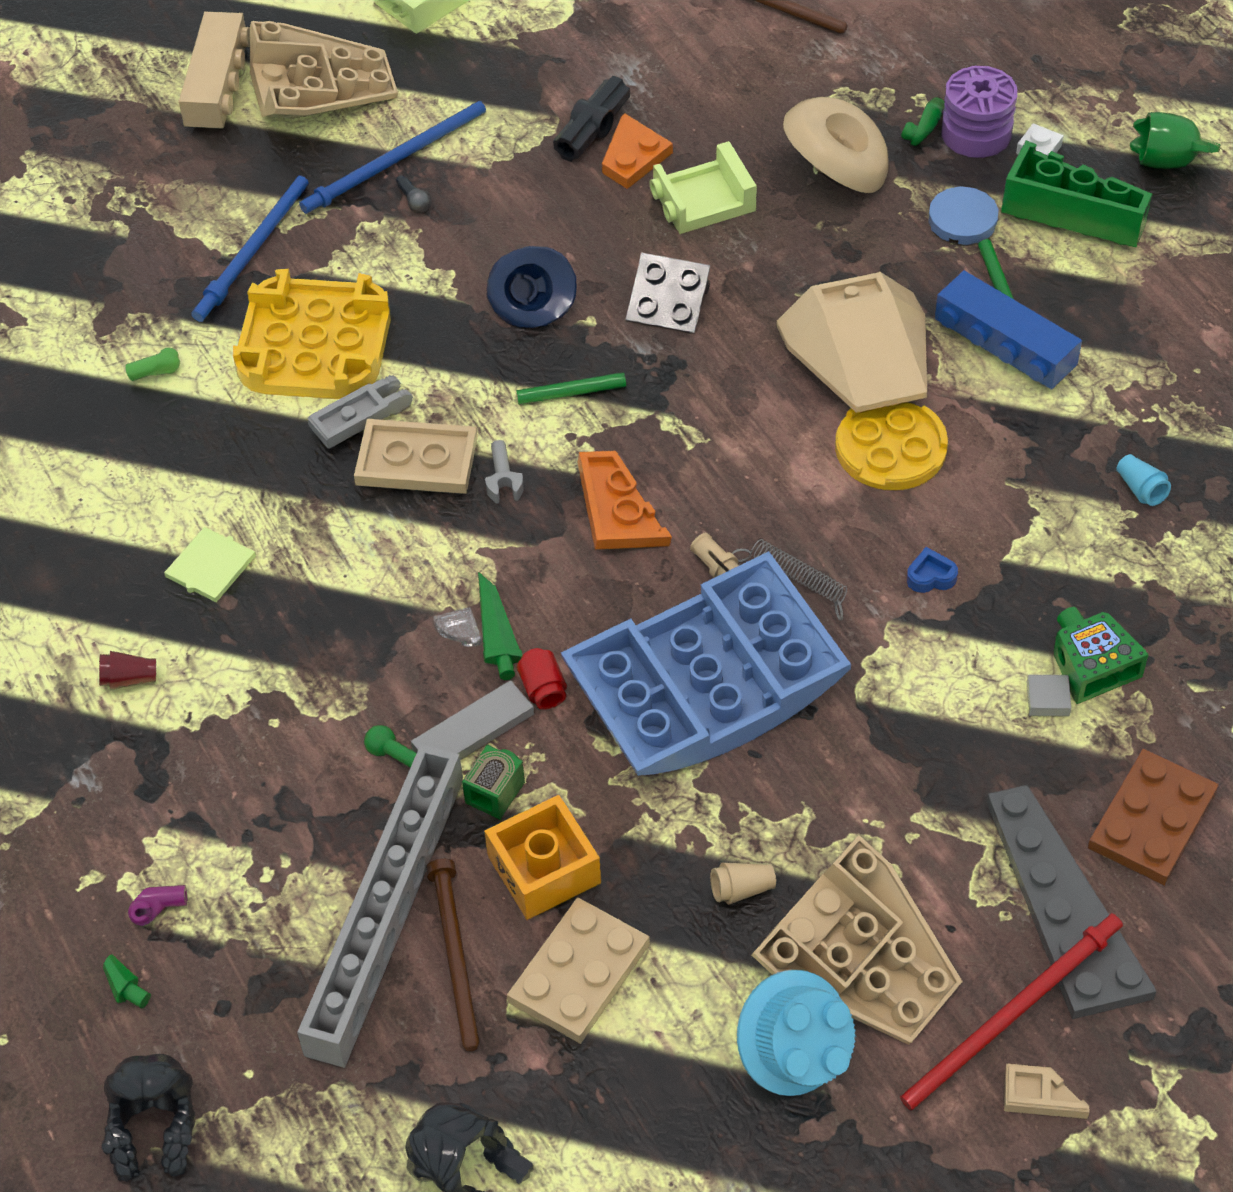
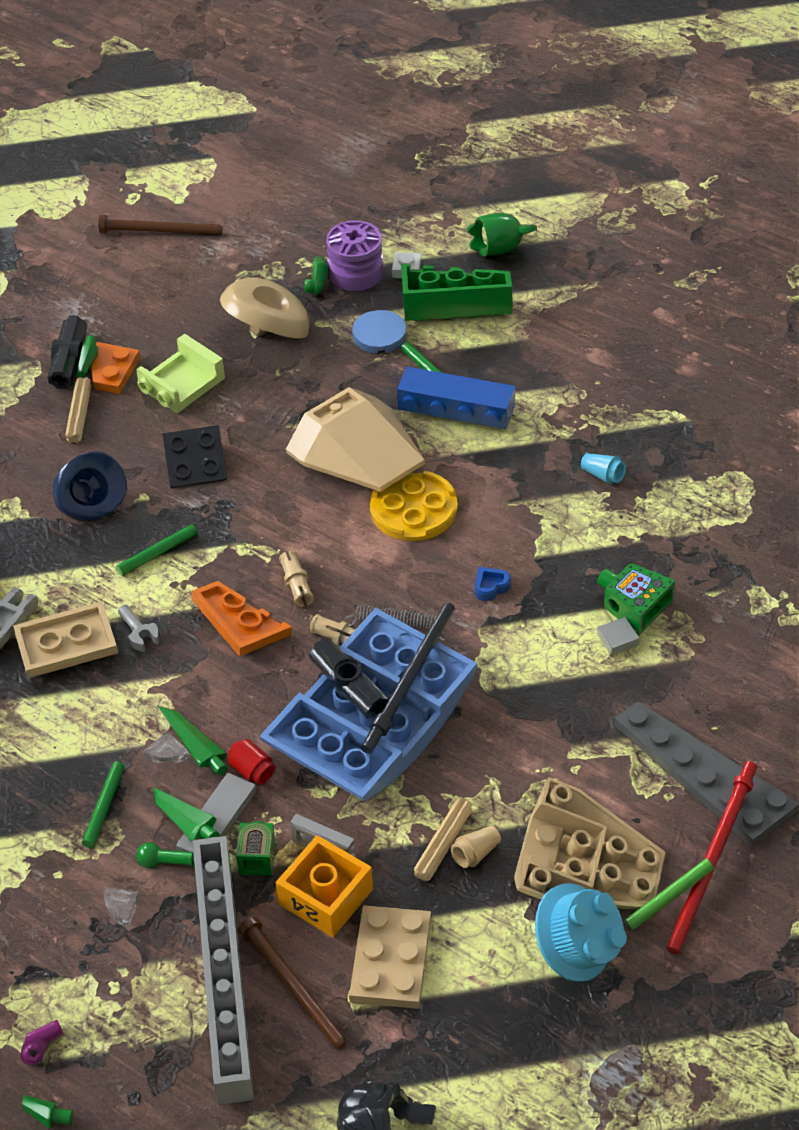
camera: 25 degrees left, 5 degrees down
tan tile [1004,1064,1089,1119] -> none
dark orange plate [1088,749,1219,886] -> none
none -> tan axle [65,377,91,443]
none -> green bar [76,336,98,378]
none -> green bar [82,761,125,848]
none -> clear tile [104,887,139,927]
none -> bar [154,787,220,843]
none -> tan pin [279,550,314,607]
none -> light grey tile [290,814,356,857]
none -> black piece [309,638,388,719]
none -> black bar [361,602,455,754]
none -> tan axle [414,798,472,881]
none -> bright green bar [625,858,714,931]

